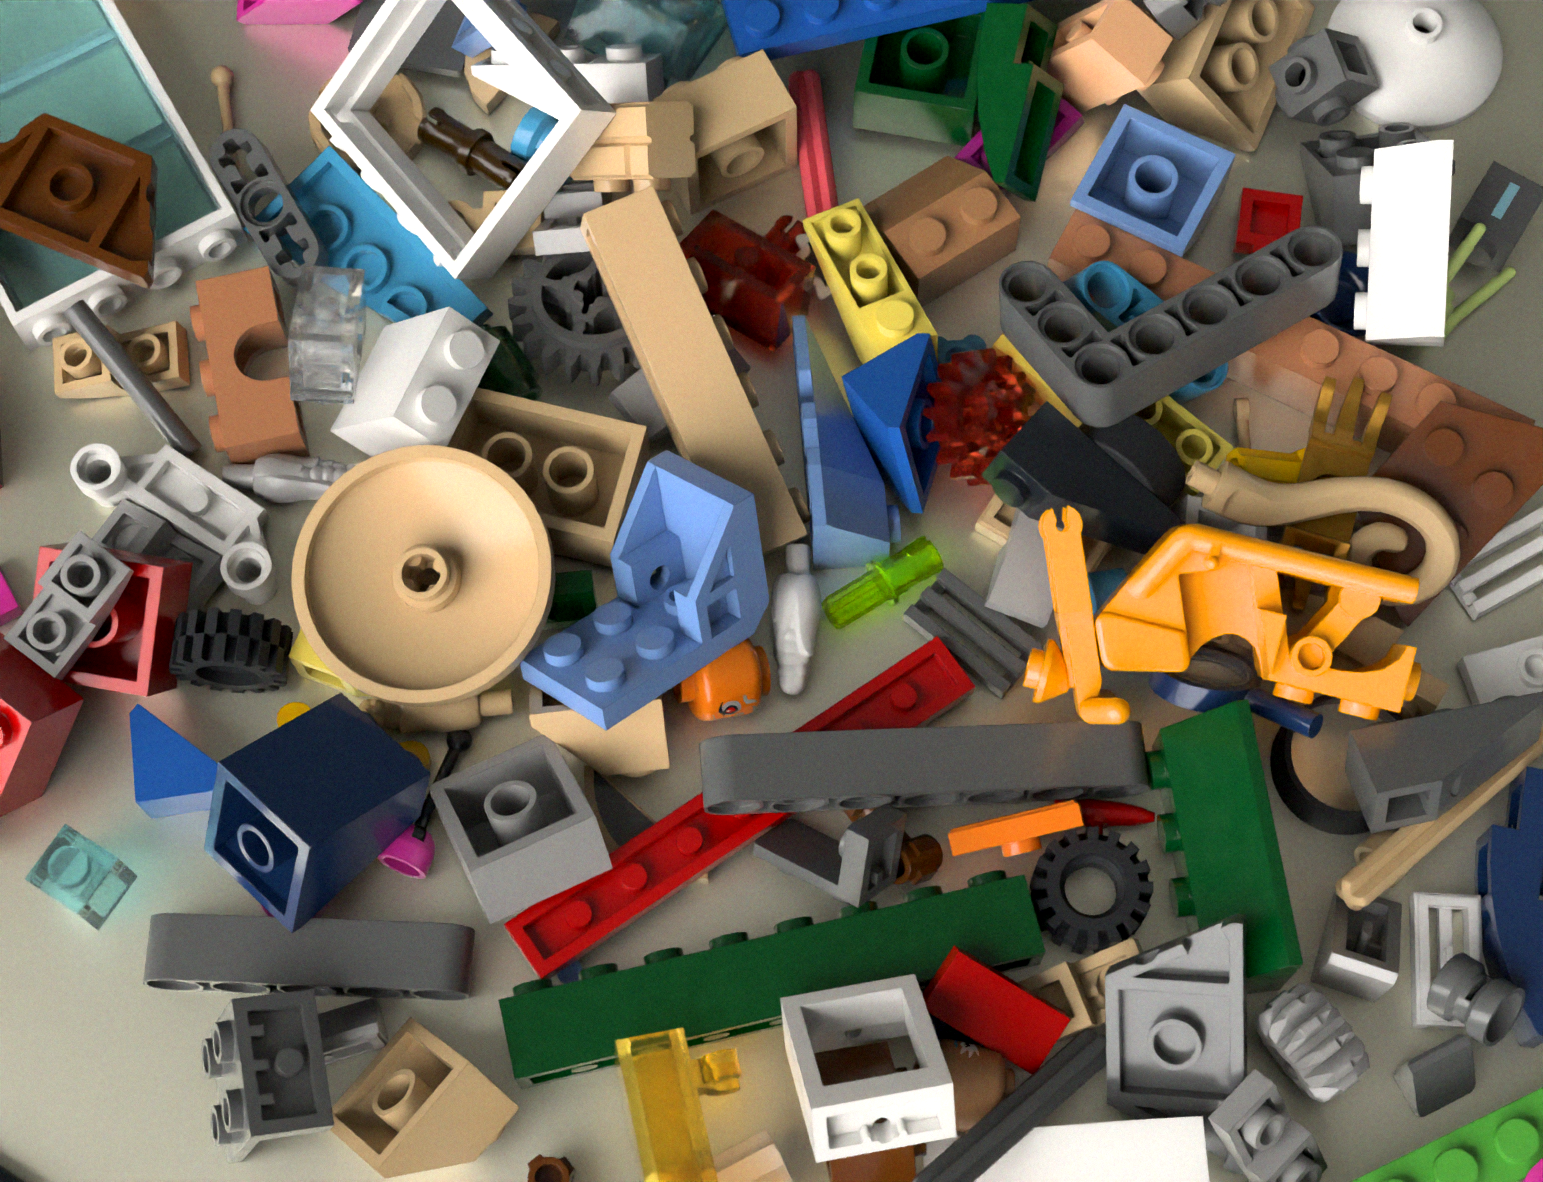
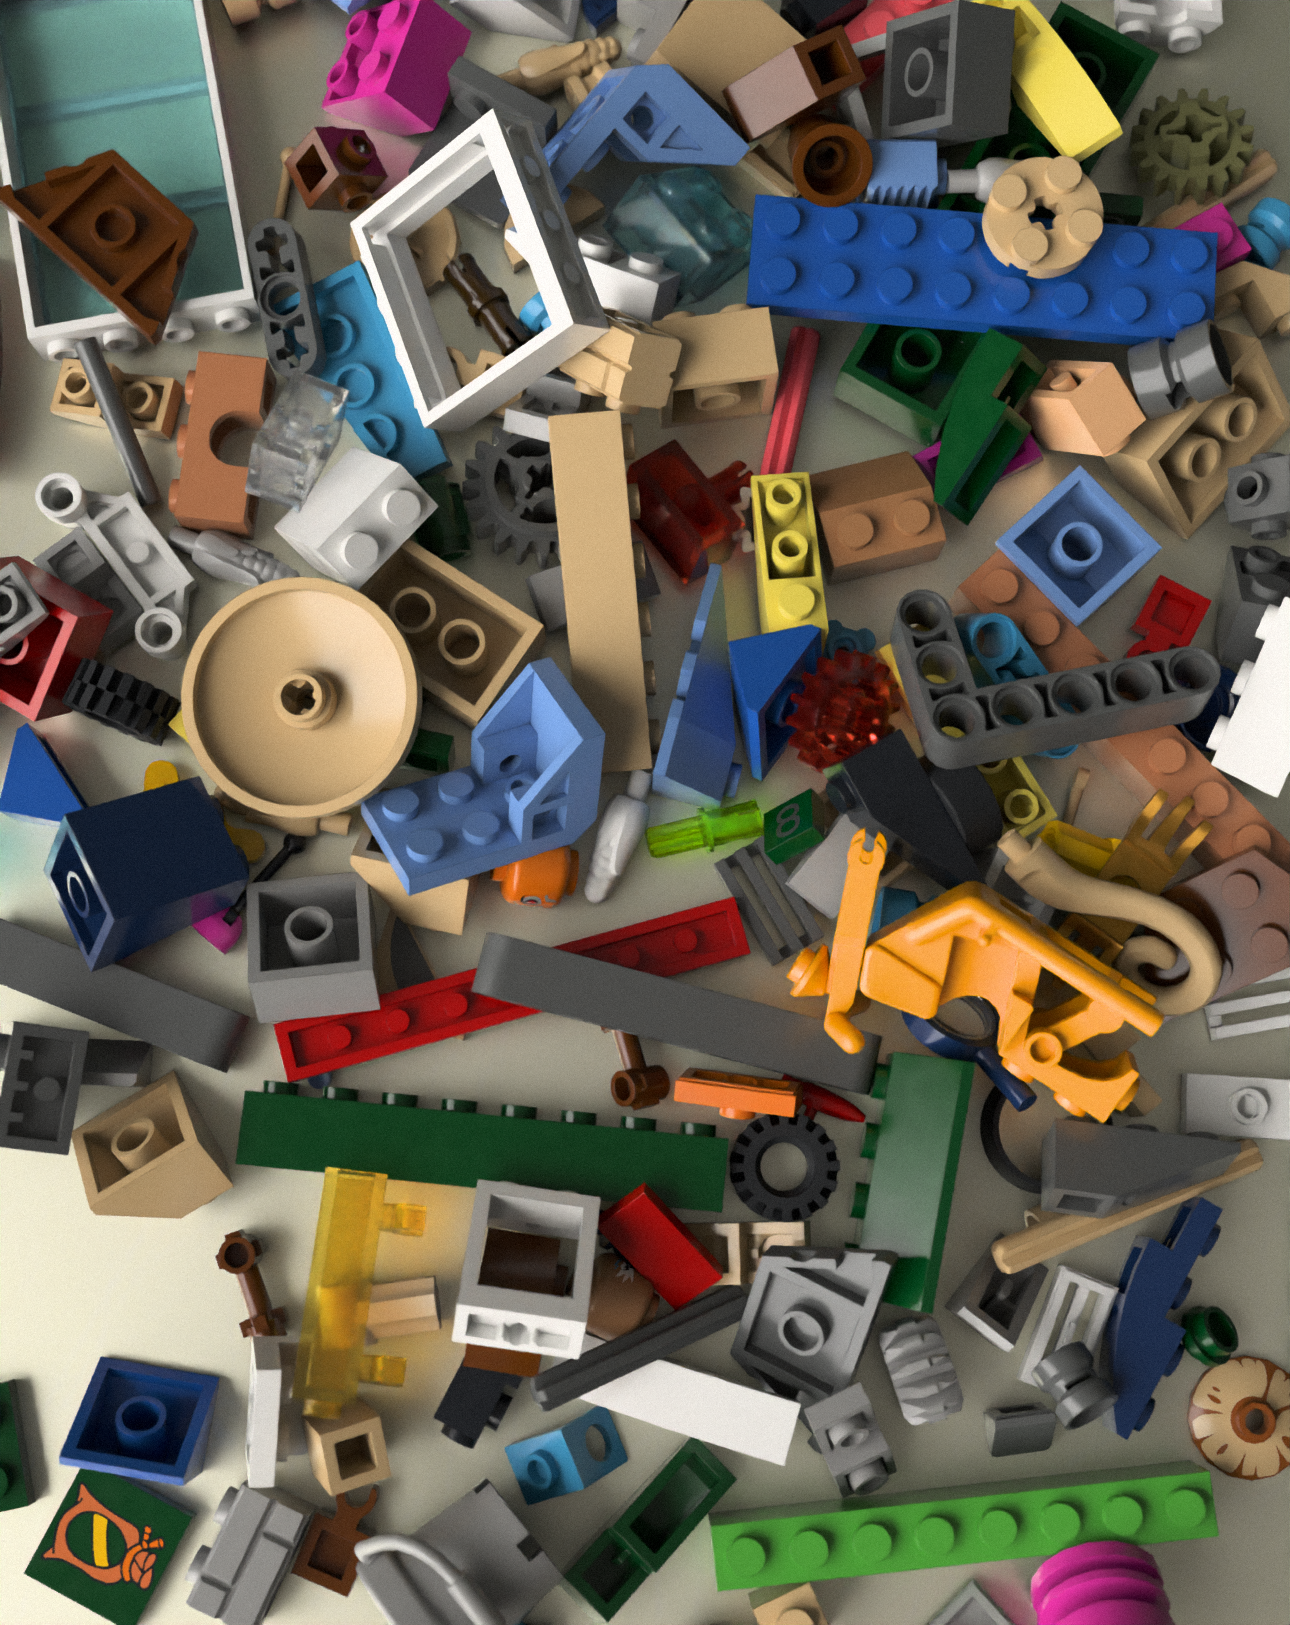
camera: 15 degrees right, 10 degrees up
dark grey bracket [753,804,907,908] -> none
none -> reddish brown brick [284,126,388,213]
none -> dark green tile [764,788,825,865]

